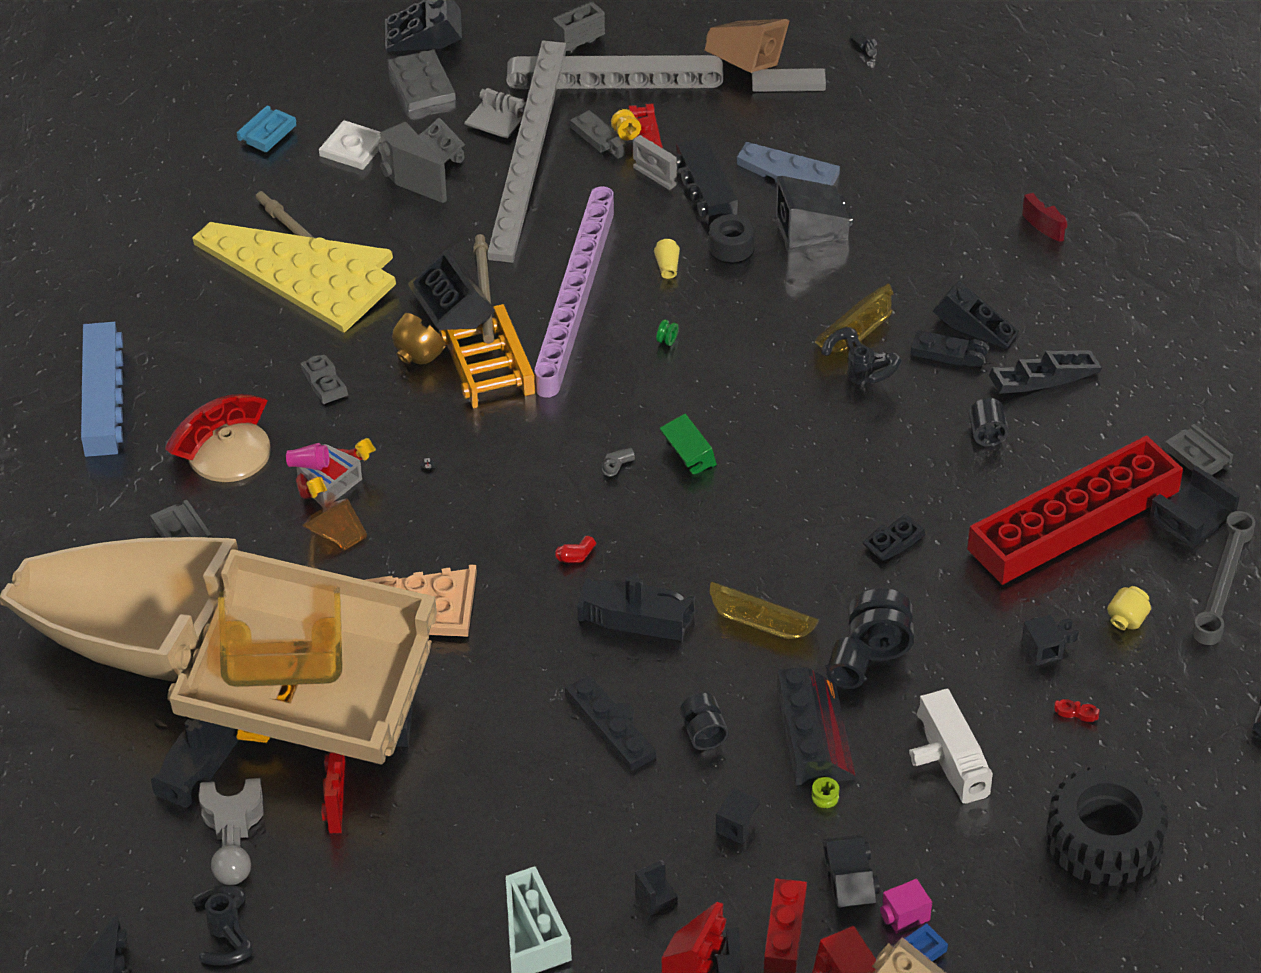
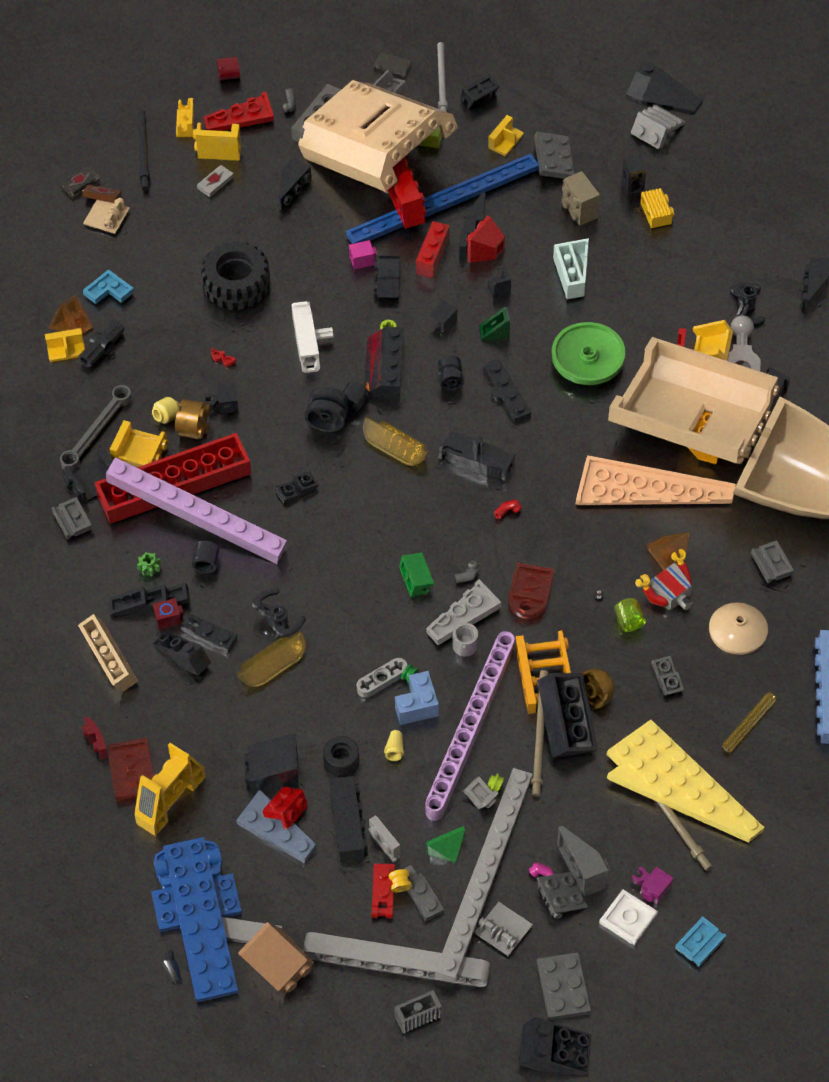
camera: 170 degrees left, 10 degrees up
red brick [165,394,268,461] -> none
clear yellow windscreen [218,587,342,687] -> none
dark pink cone [286,443,329,470] -> none
none -> tan brick [78,614,138,692]
none -> lavender brick [106,458,287,564]
none -> clear red plate [107,738,153,801]
none -> yellow panel [110,420,168,467]
none -> yellow wedge [135,743,206,836]
none -> bright green gear [137,552,161,576]
none -> blue piece [151,837,242,1003]
none -> dark red brick [153,598,184,630]
none -> pearl gold brick [175,399,211,439]
none -> red bracket [262,787,308,829]
none -> light grey beam [357,658,407,698]
none -> medium blue brick [395,671,439,725]
none -> light grey wing [426,579,502,645]
none -> green slope [426,826,465,863]
none -> light grey piece [453,623,478,657]
none -> light grey bracket [463,777,499,809]
none -> dark green slope [479,307,510,341]
none -> lime plate [487,773,504,792]
none -> clear red plate [508,562,555,618]
none -> dark pink arm [529,862,555,877]
none -> bright green dish [552,322,625,385]
none -> clear neon green piece [614,598,646,632]
none -> magenta brick [631,867,673,905]
none -> yellow panel [693,320,733,361]
none -> clear yellow axle [722,692,776,752]

